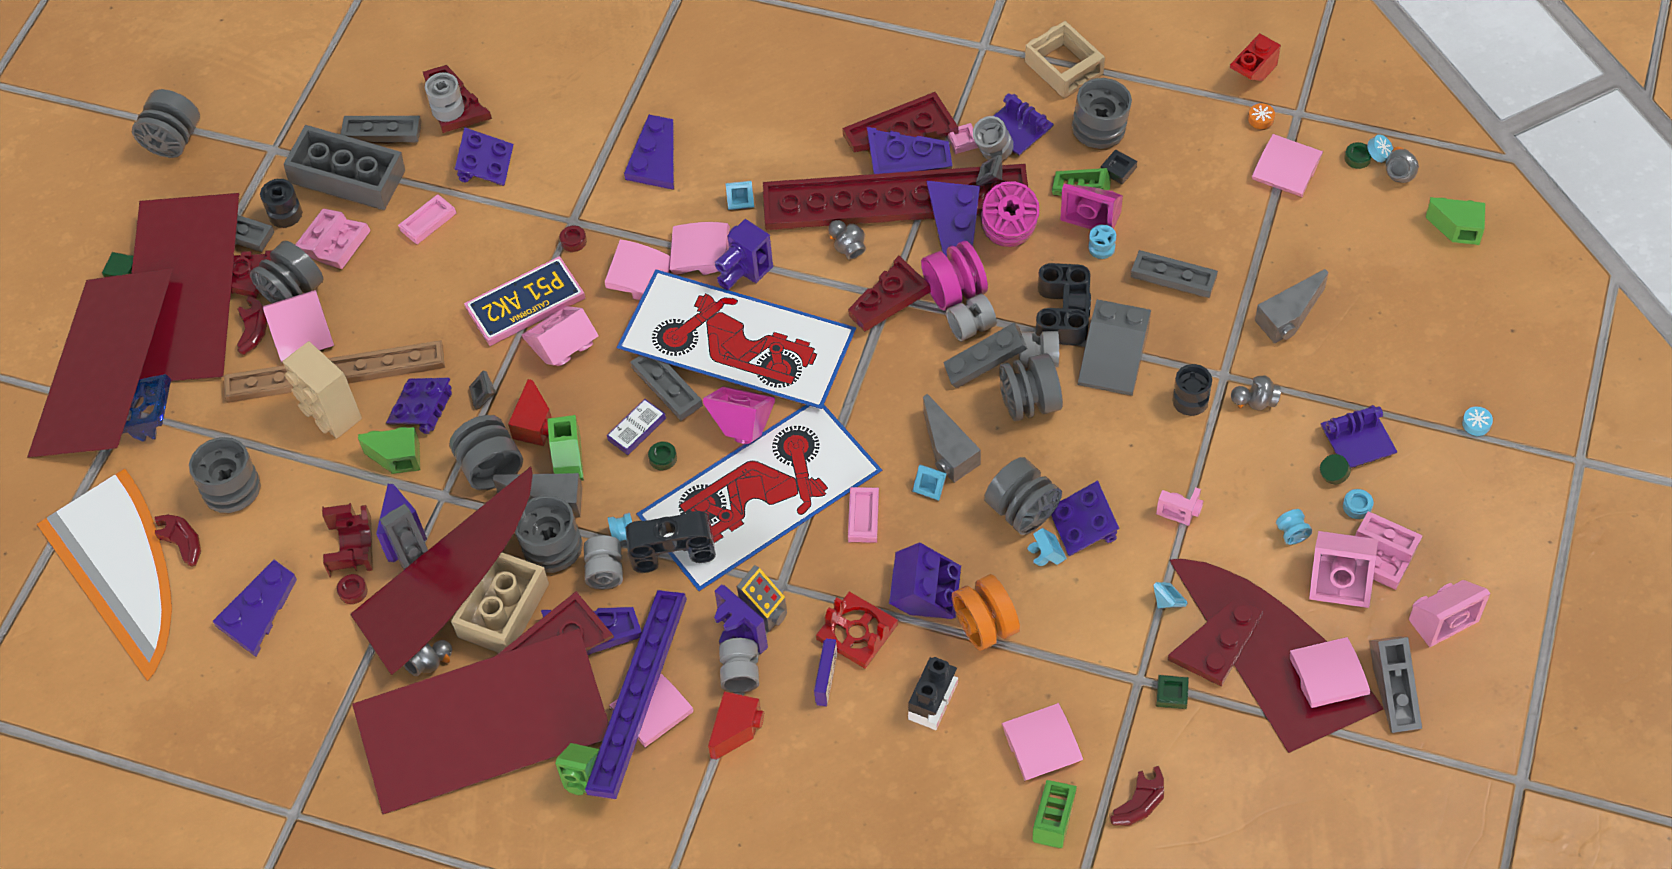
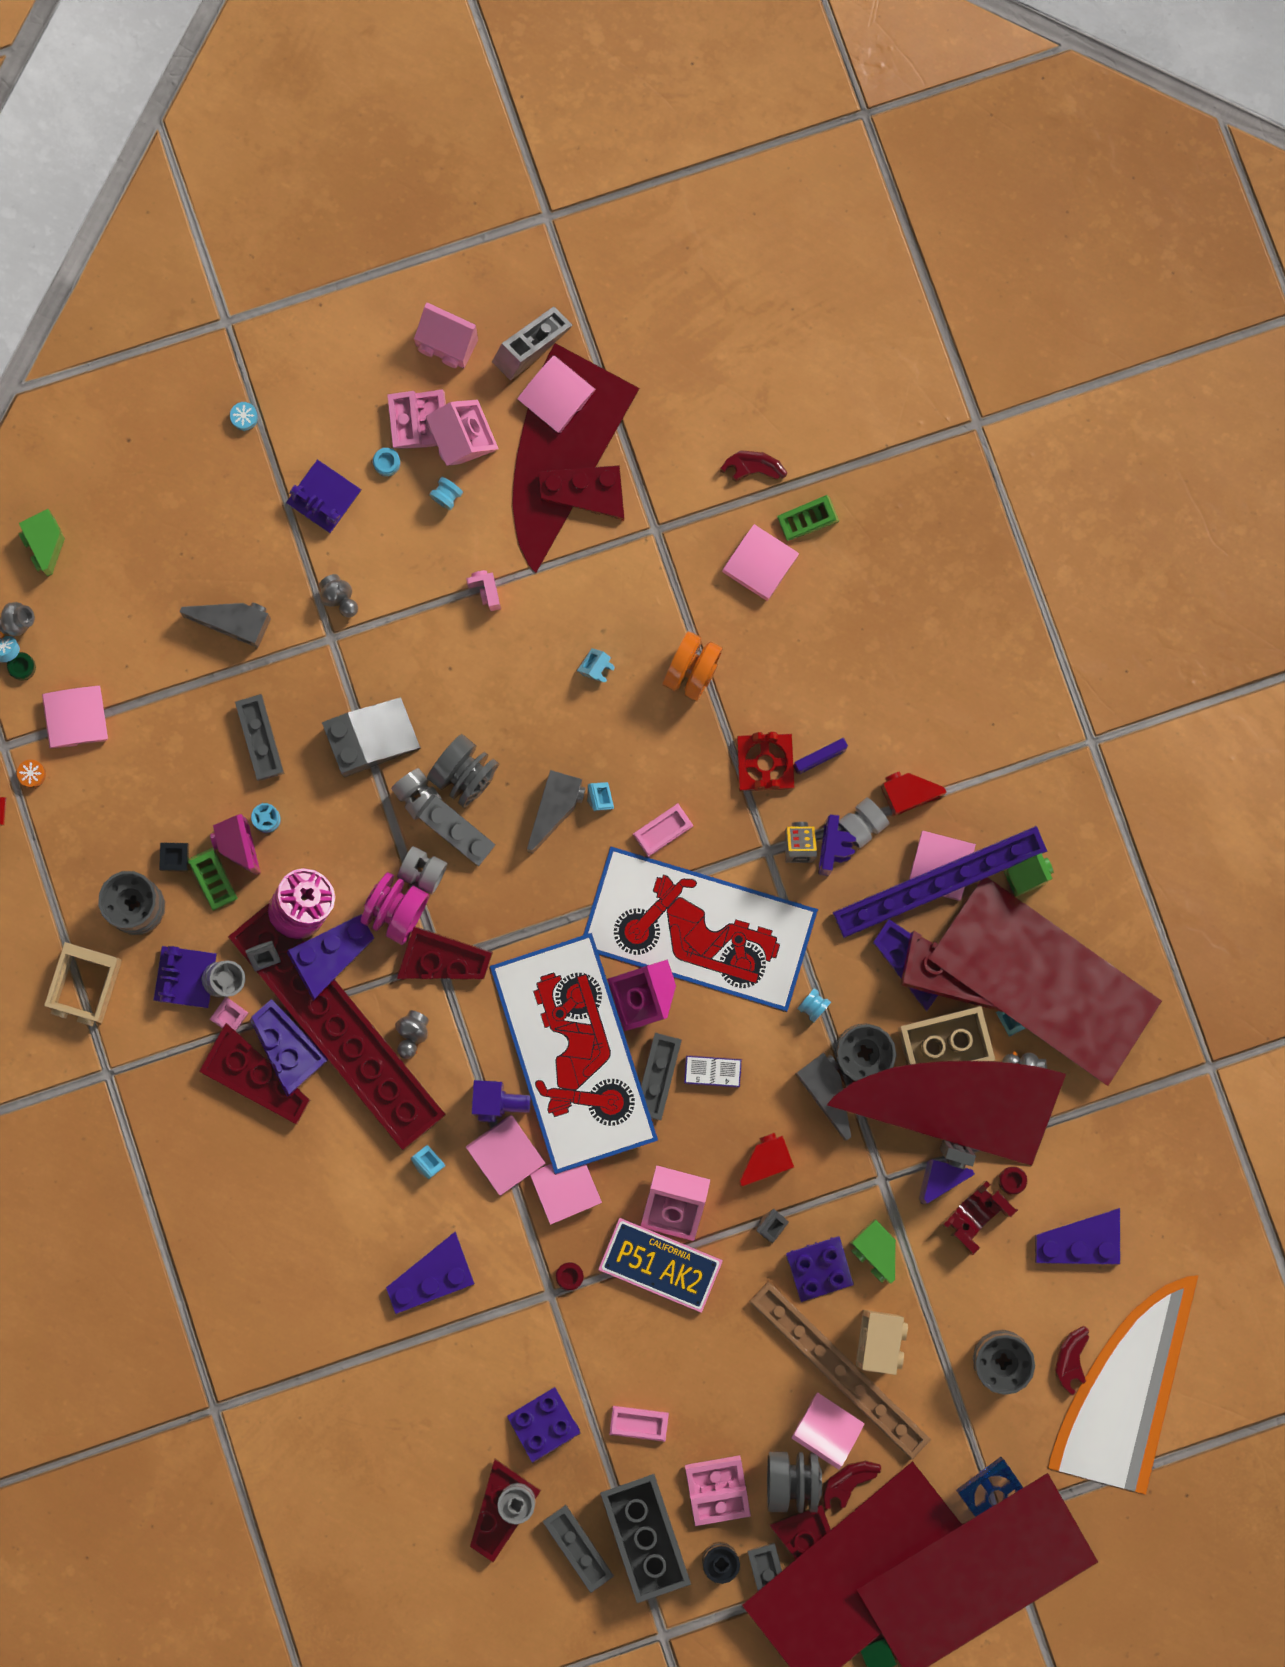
camera: 135 degrees left, 25 degrees up
dark grey wheel [449,415,523,490] -> none
bright green slope [548,415,584,481] -> none
light grey wheel [583,535,623,589] -> none
black beam [625,511,716,573] -> none
dark green tile [648,441,677,471] -> none
dark purple slope [889,542,961,619] -> none
black hips [908,657,958,730] -> none
dark grey wheel [984,457,1062,535] -> none
black beam [1035,263,1091,345] -> none
dark purple hinge [1051,480,1120,556] -> none
medium azure slope [1153,582,1188,609] -> none
dark green tile [1156,675,1189,709] -> none
black wheel [1172,364,1212,416] -> none
dark green tile [1320,454,1351,485] -> none

